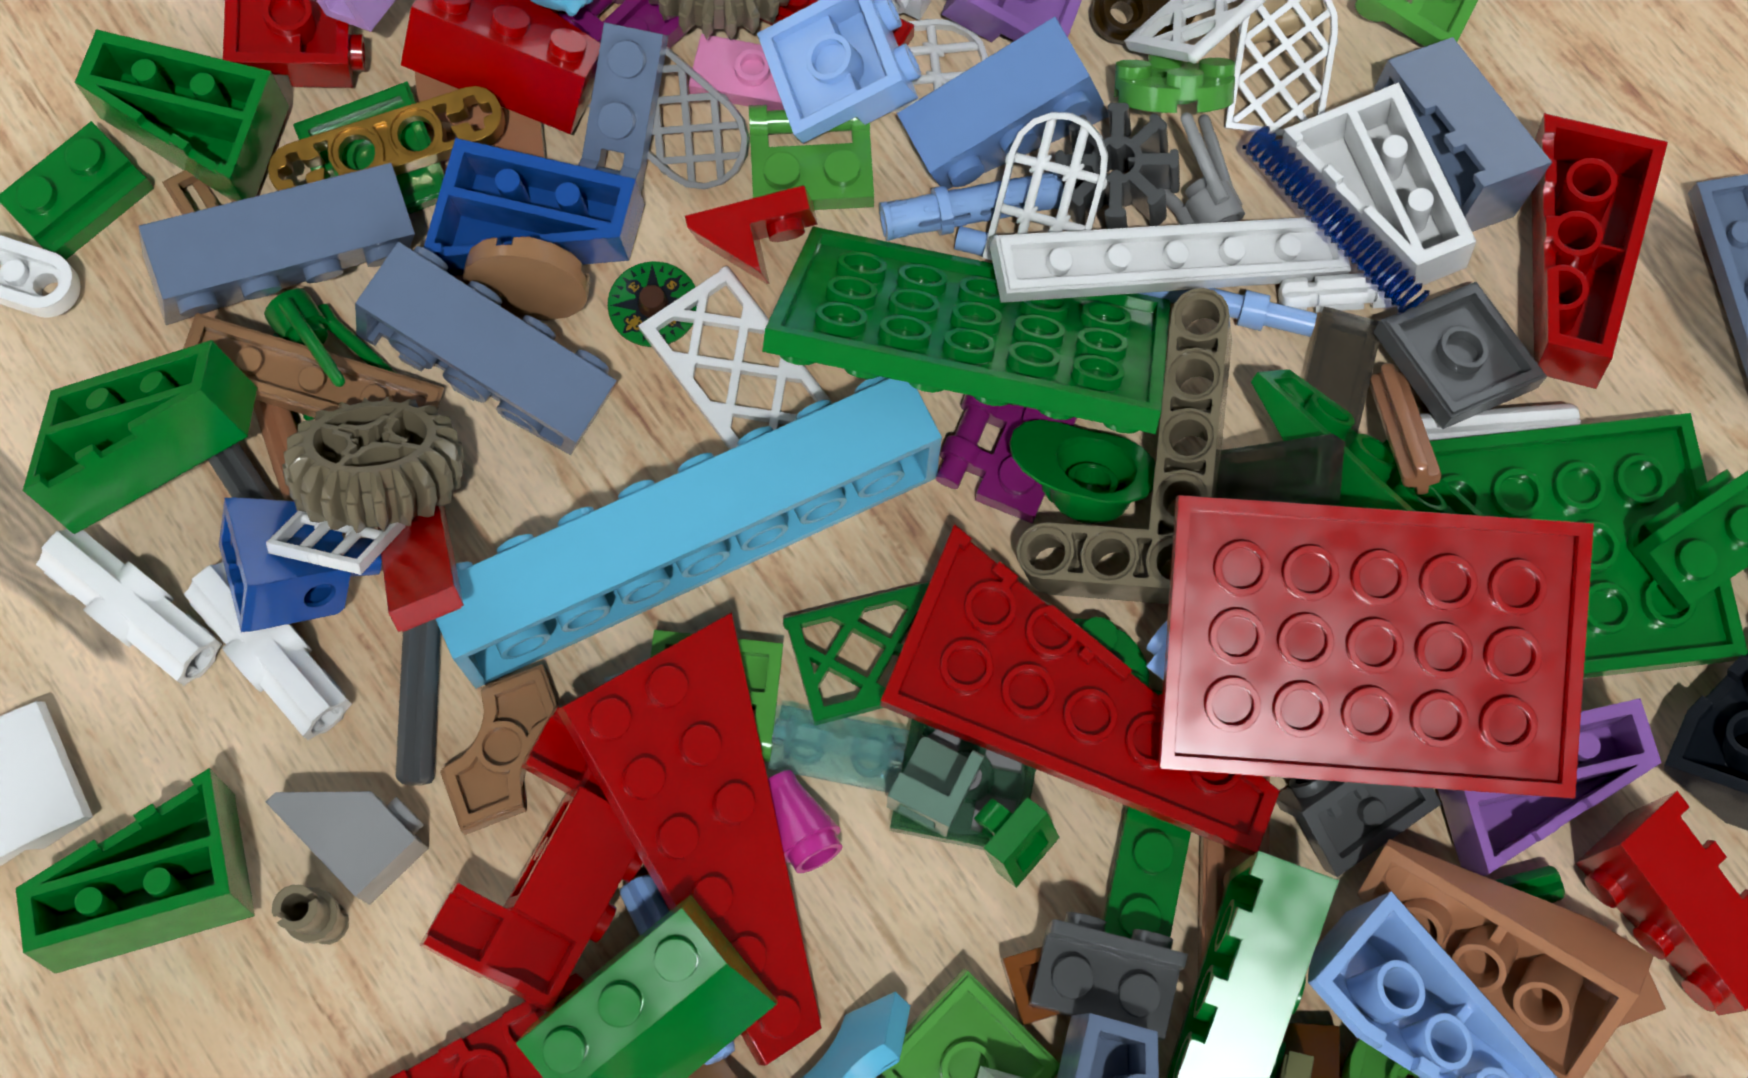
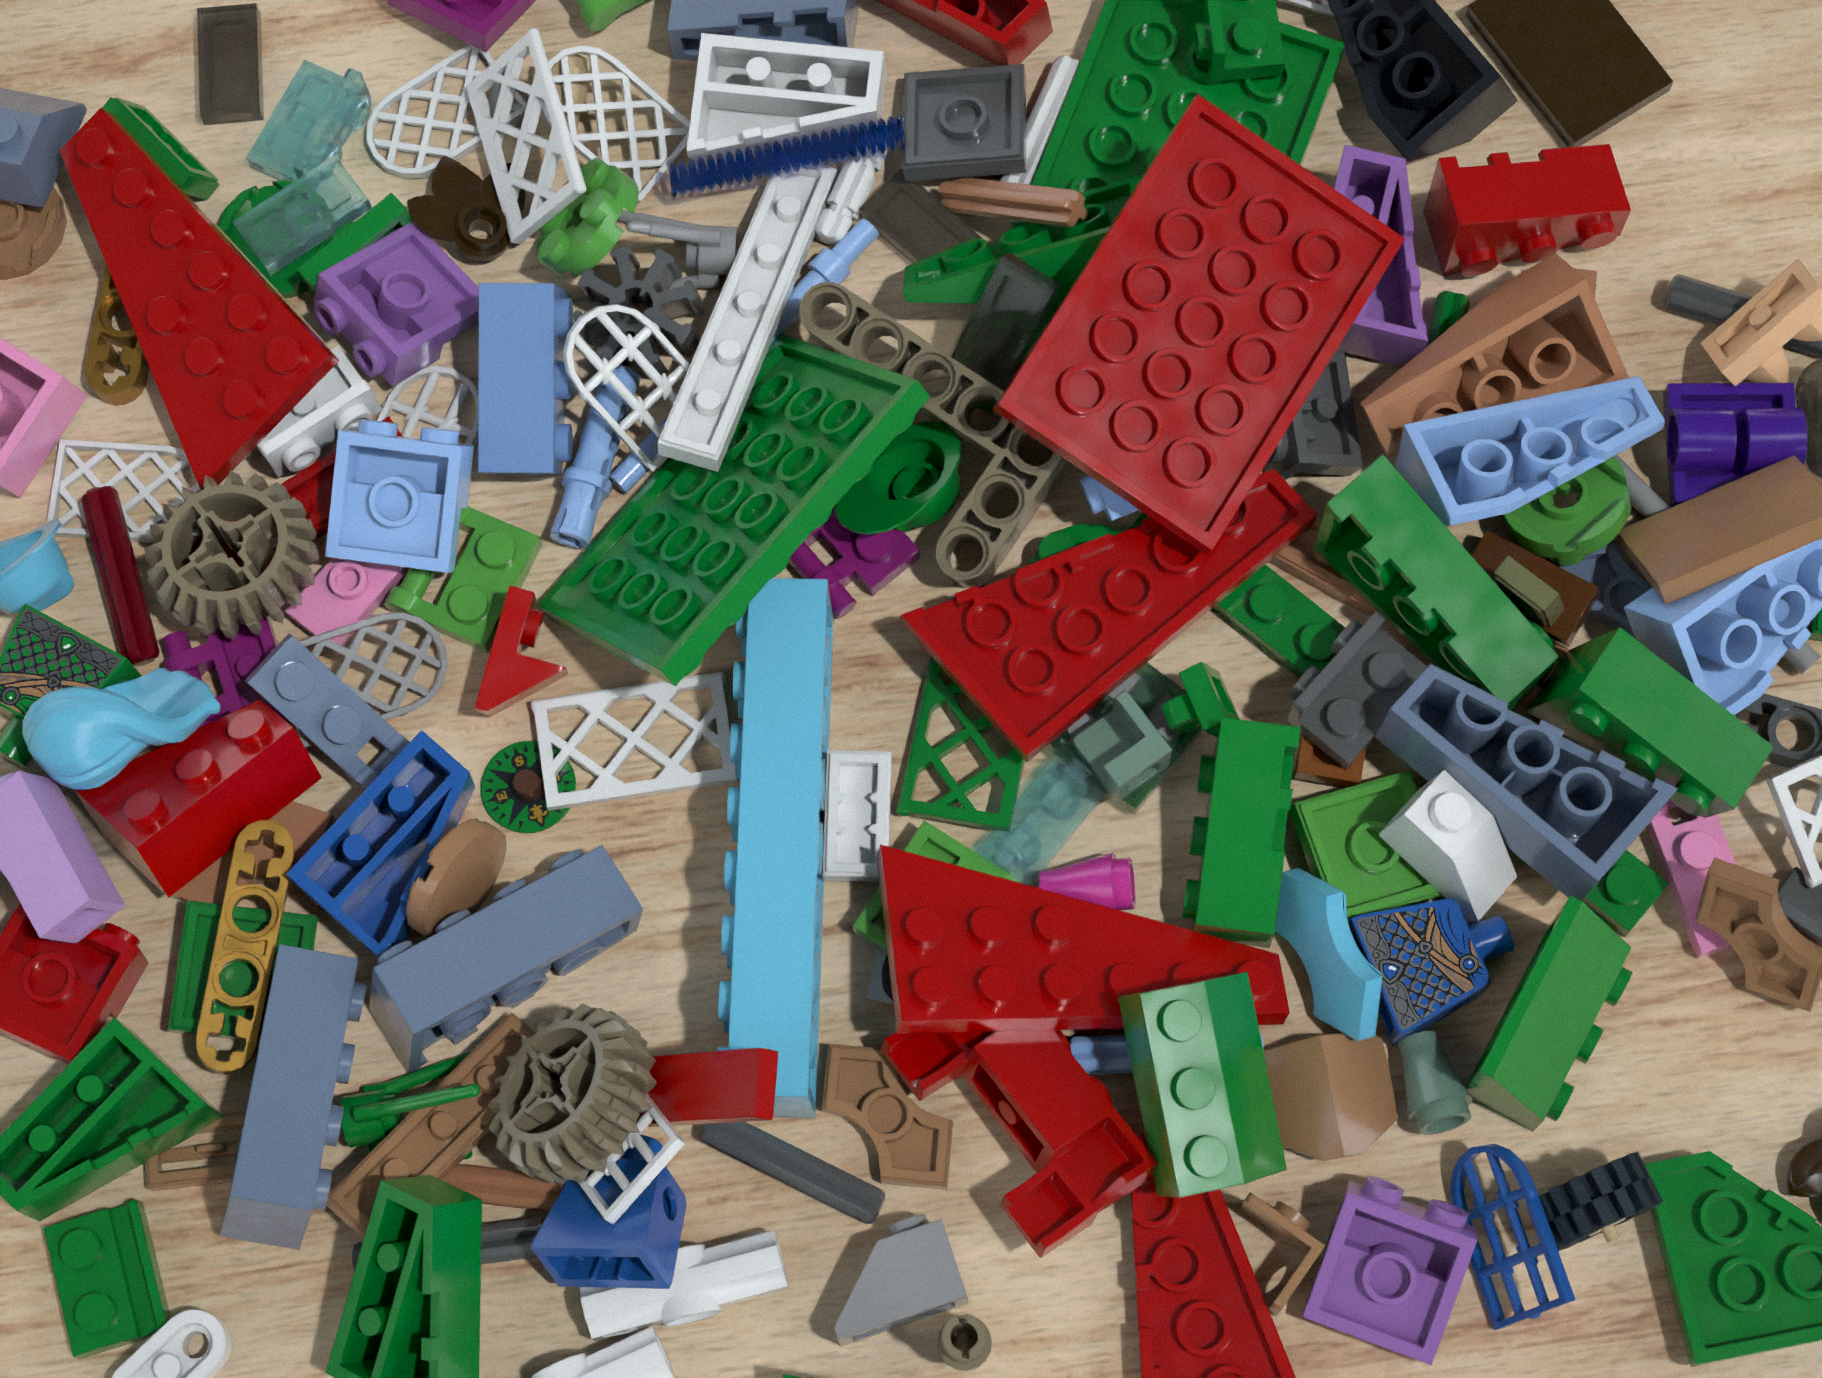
camera: 55 degrees left, 0 degrees up
none -> white plate [823,750,892,882]
none -> green wedge [1182,717,1301,948]

